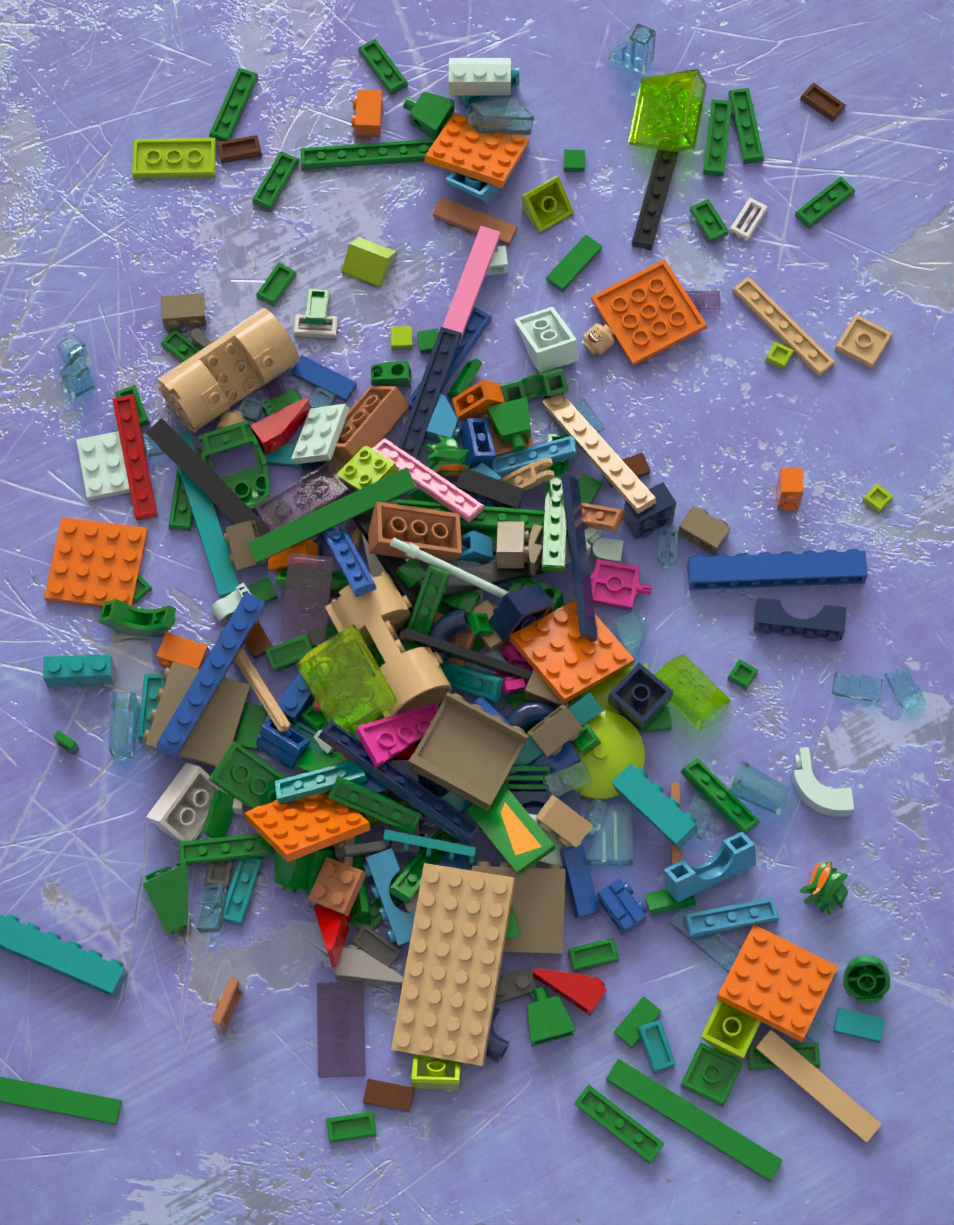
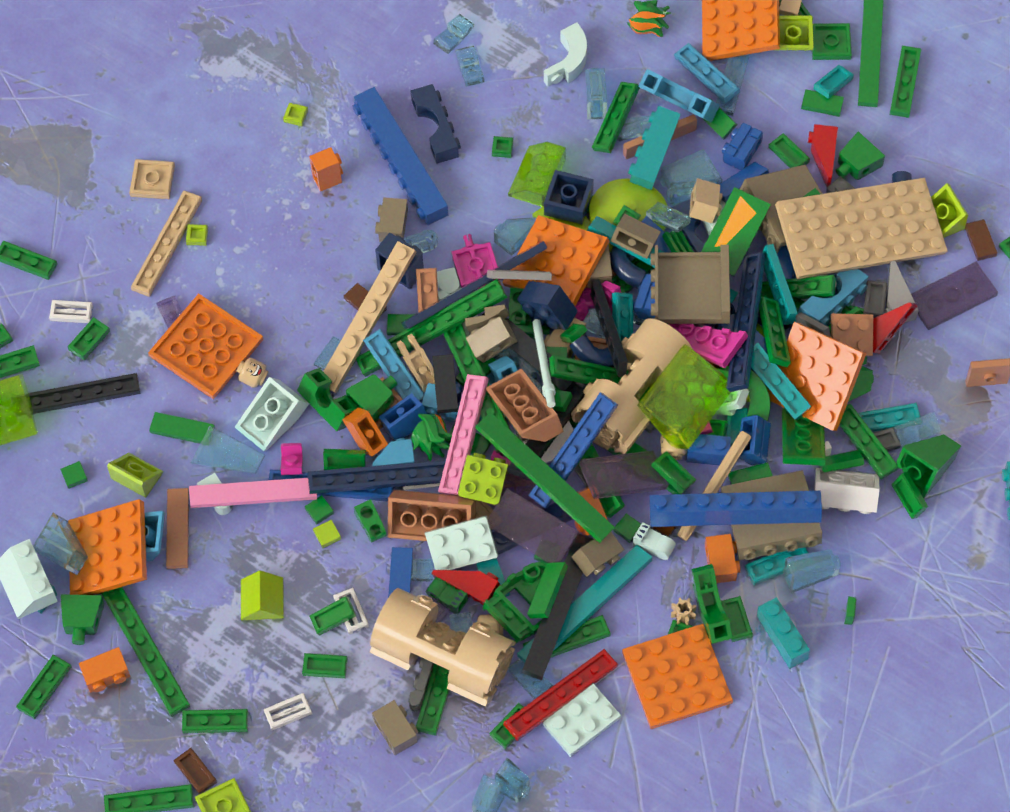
camera: 115 degrees left, 5 degrees down
none -> clear light blue wing [191,426,265,474]
none -> white tile [263,693,312,730]
none -> dark pink bracket [281,443,303,475]
none -> light grey tile [487,269,552,280]
none -> green tile [527,562,568,619]
none -> tan gear [671,598,697,625]
none -> green tile [721,596,753,642]
none -> green tile [891,472,928,519]

